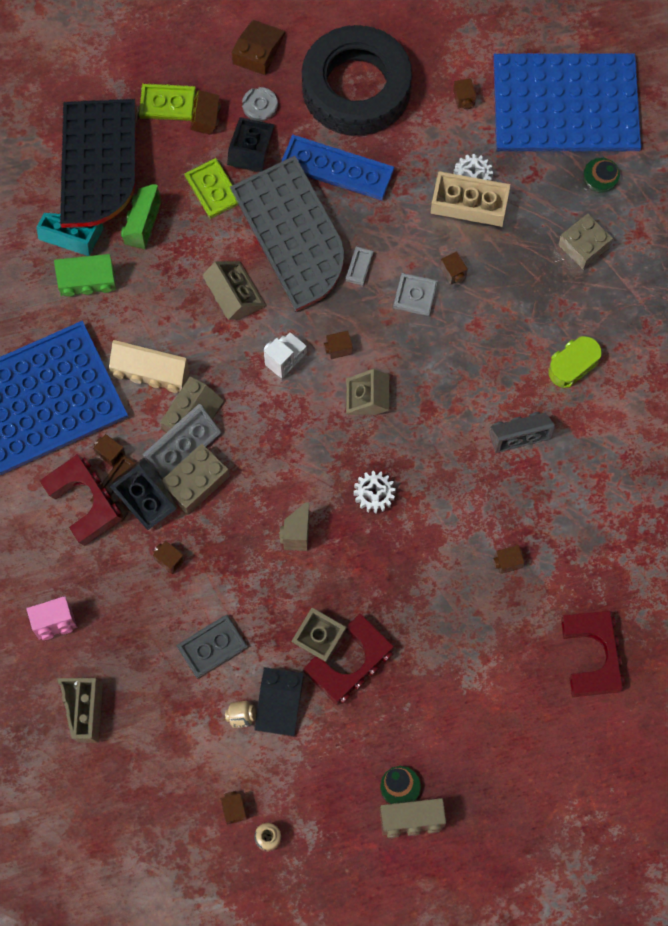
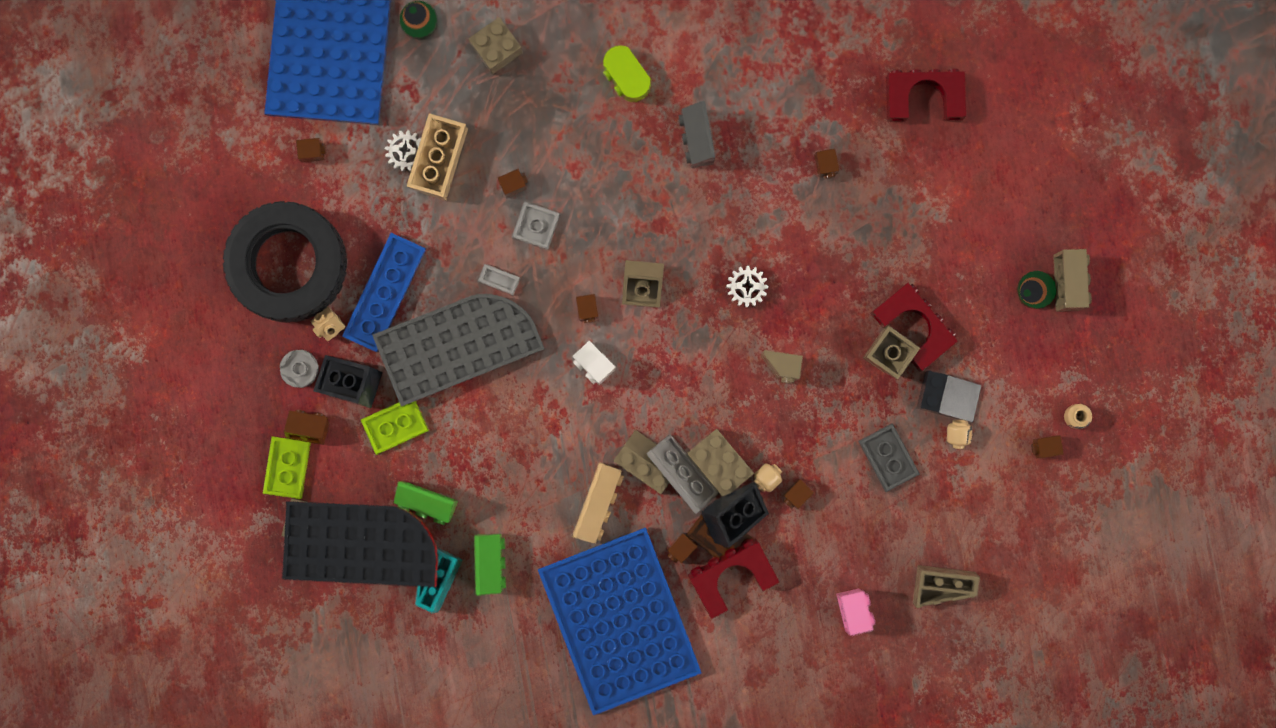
camera: 85 degrees left, 15 degrees up
dark tan slope [202,261,266,320] -> none
reddish brown slope [232,20,285,75] -> none
none -> tan brick [311,307,345,341]
none -> tan head [753,464,782,492]

